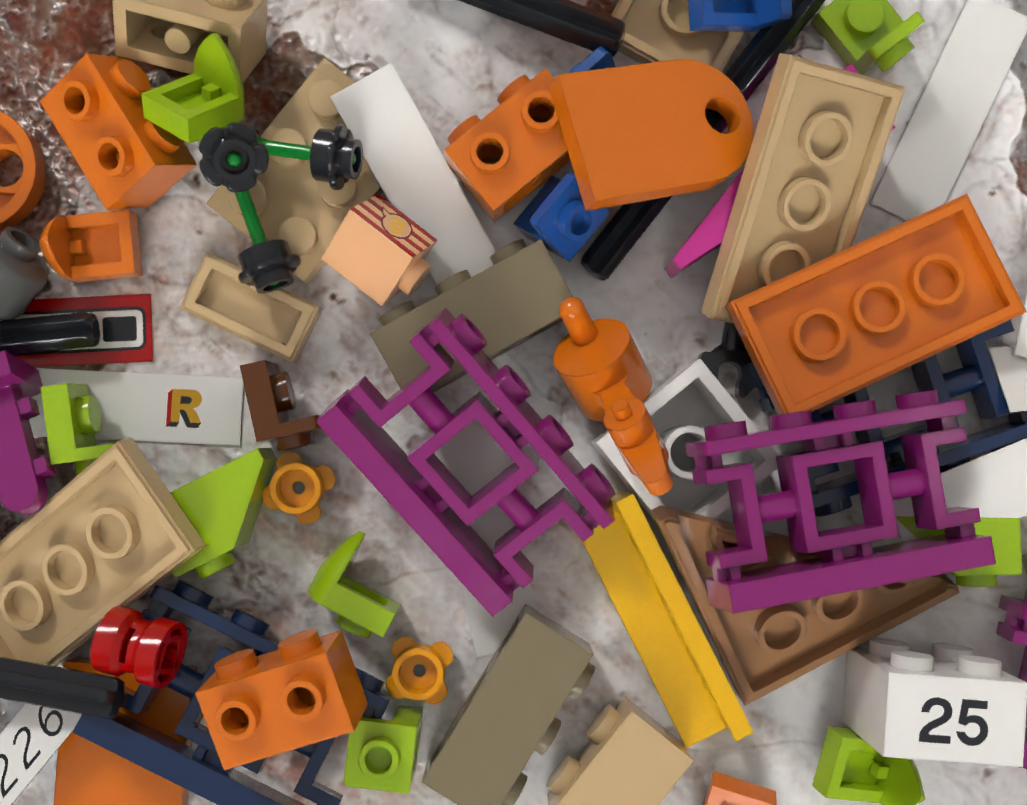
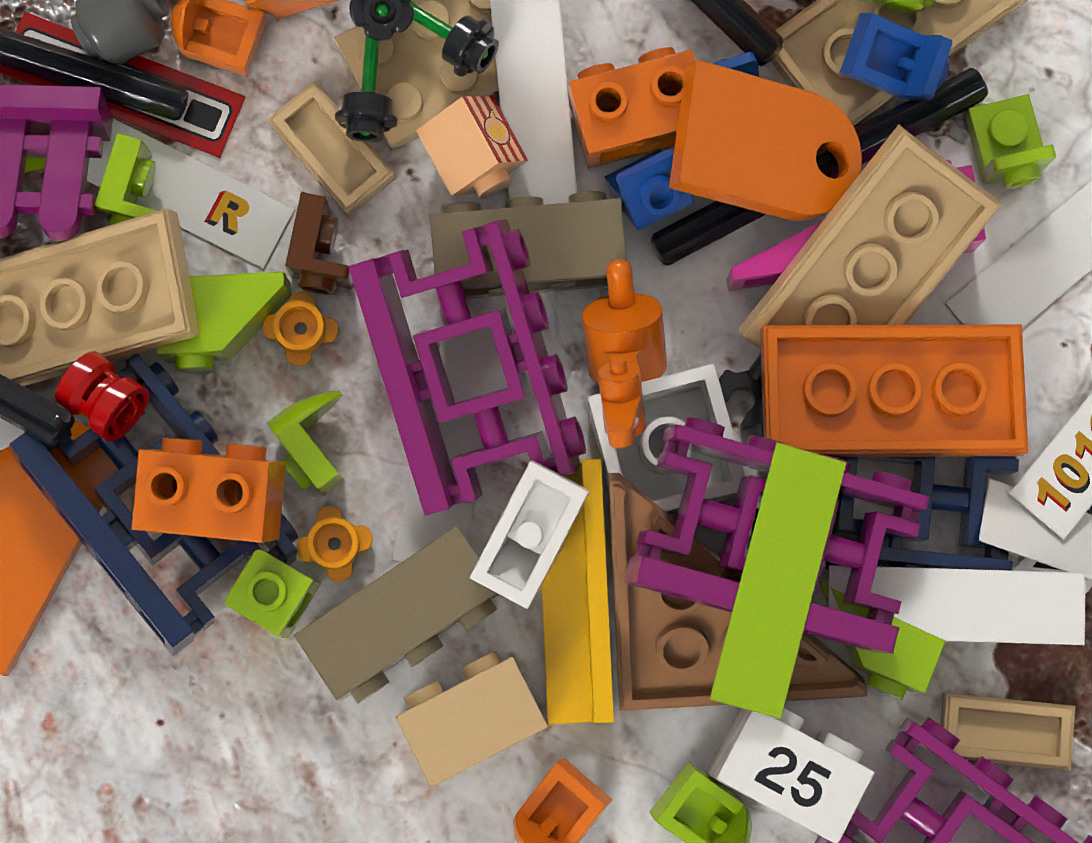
camera: 30 degrees right, 5 degrees down
none -> white slope [469,460,590,609]
none -> lime sticker [710,442,846,719]

